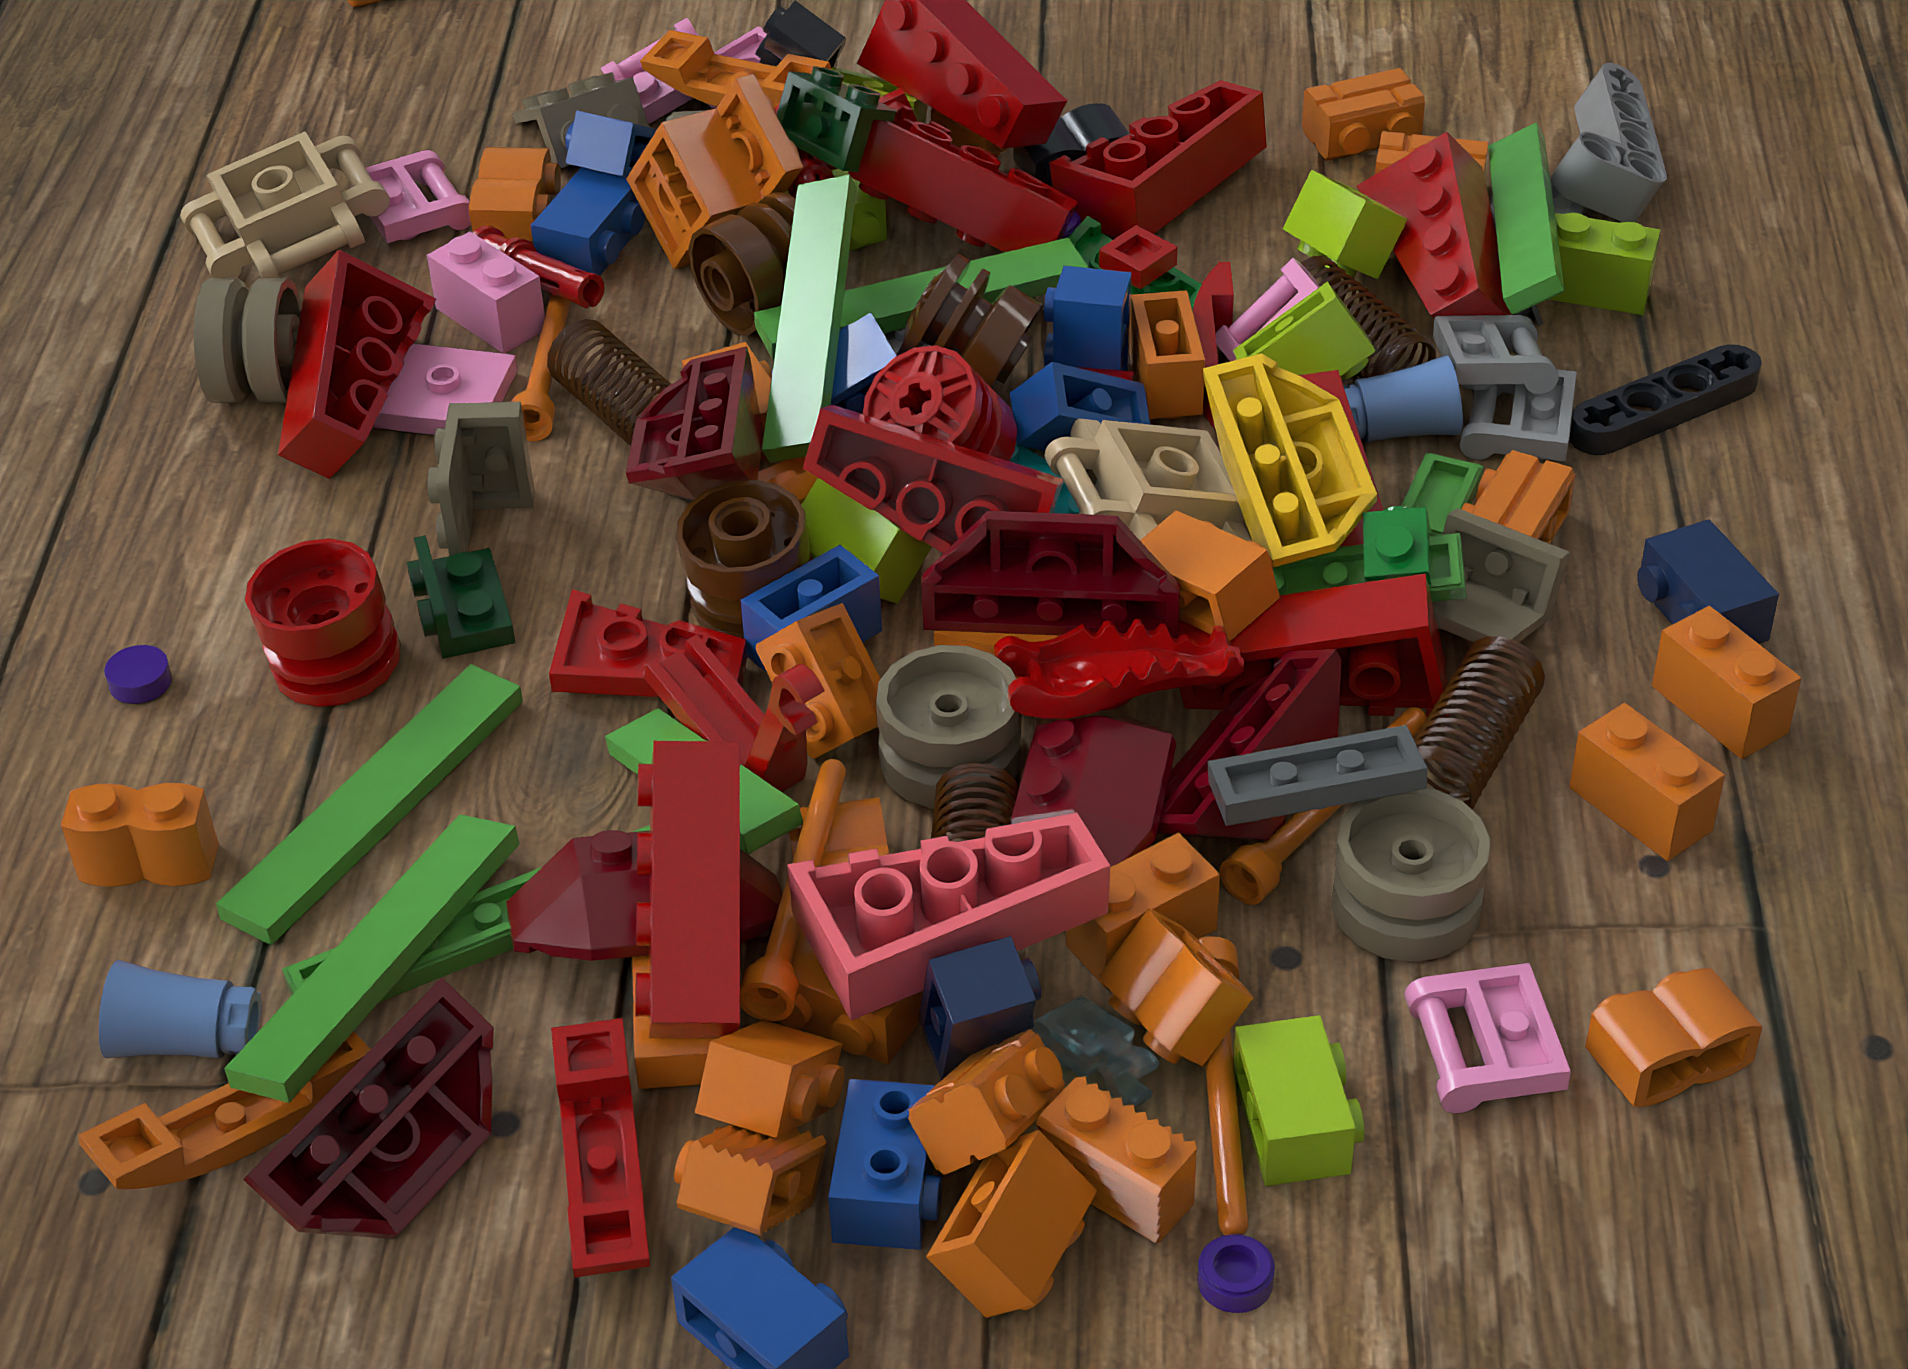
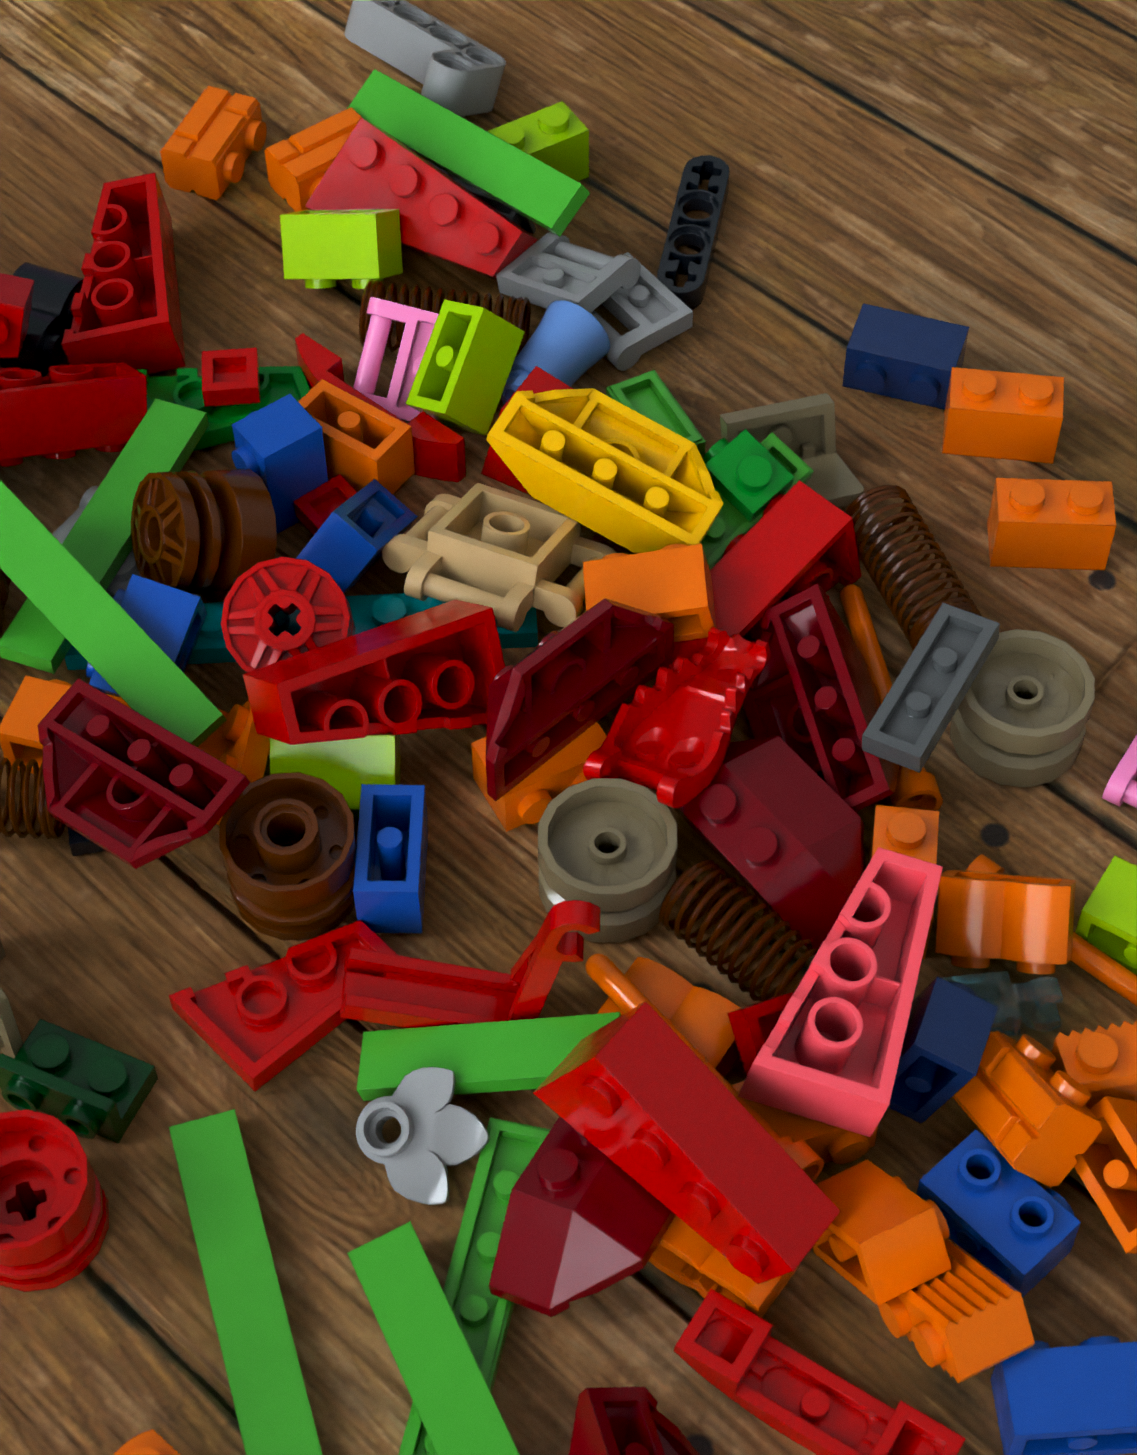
camera: 50 degrees left, 10 degrees up
orange bracket [756,603,881,759] -> none
orange brick [1461,450,1576,544] -> none
none -> light grey plate [356,1067,490,1205]

